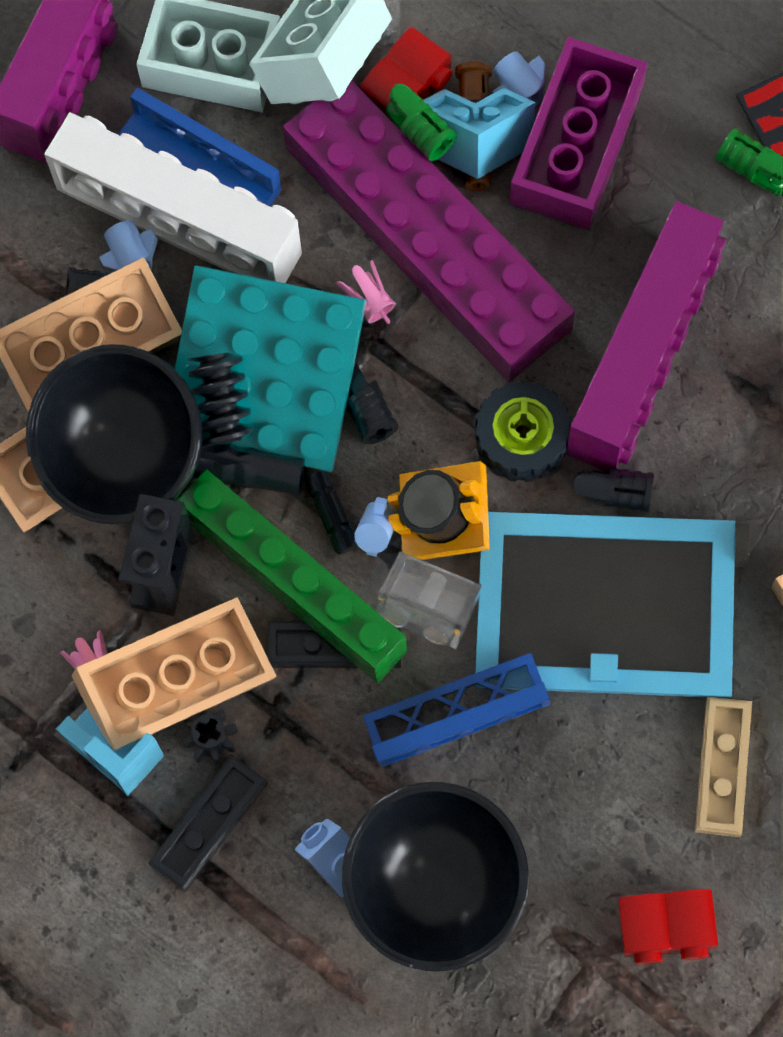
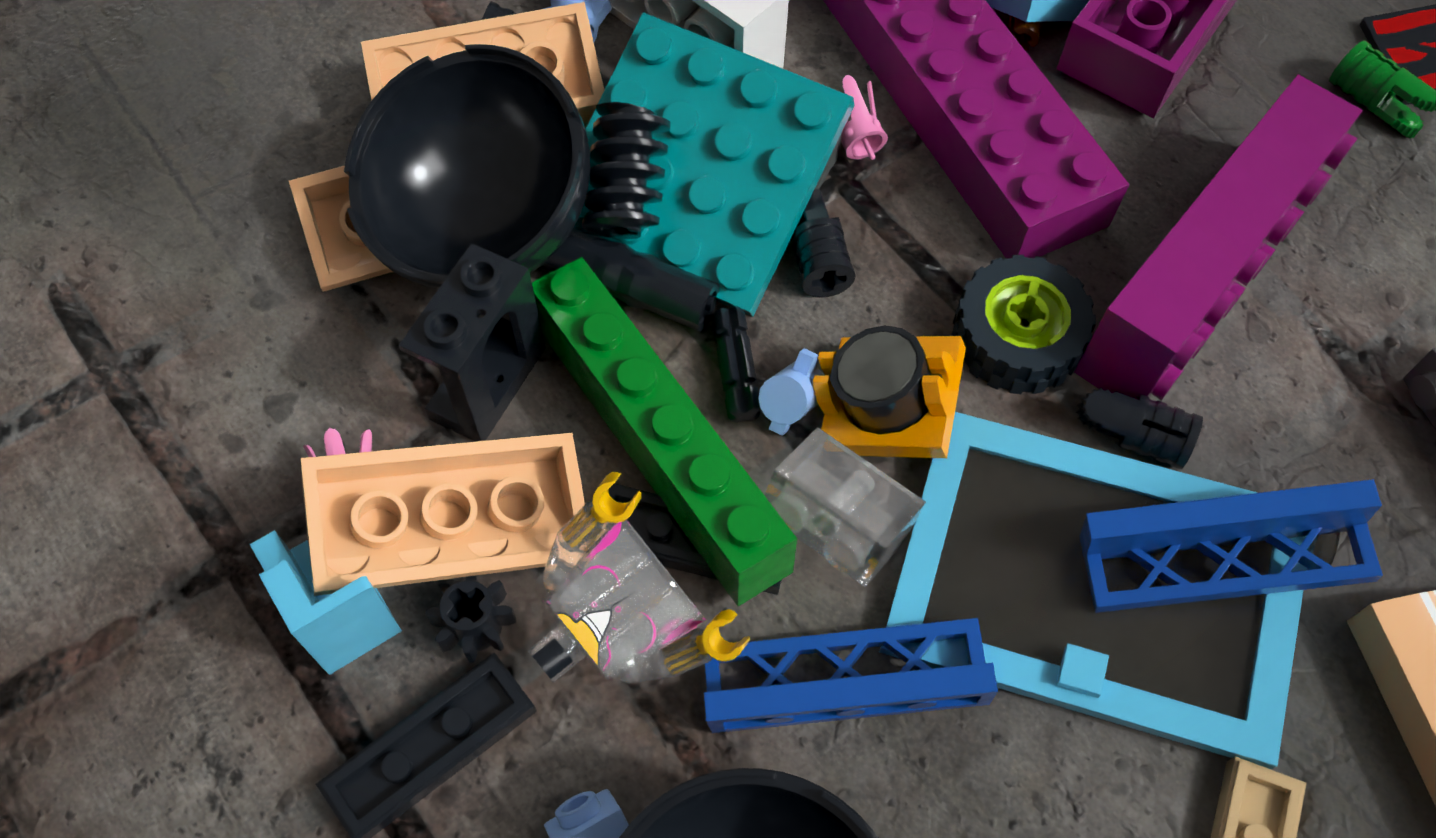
camera: 10 degrees right, 10 degrees down
none -> clear torso [527,472,750,684]
none -> blue fence [1079,479,1383,613]

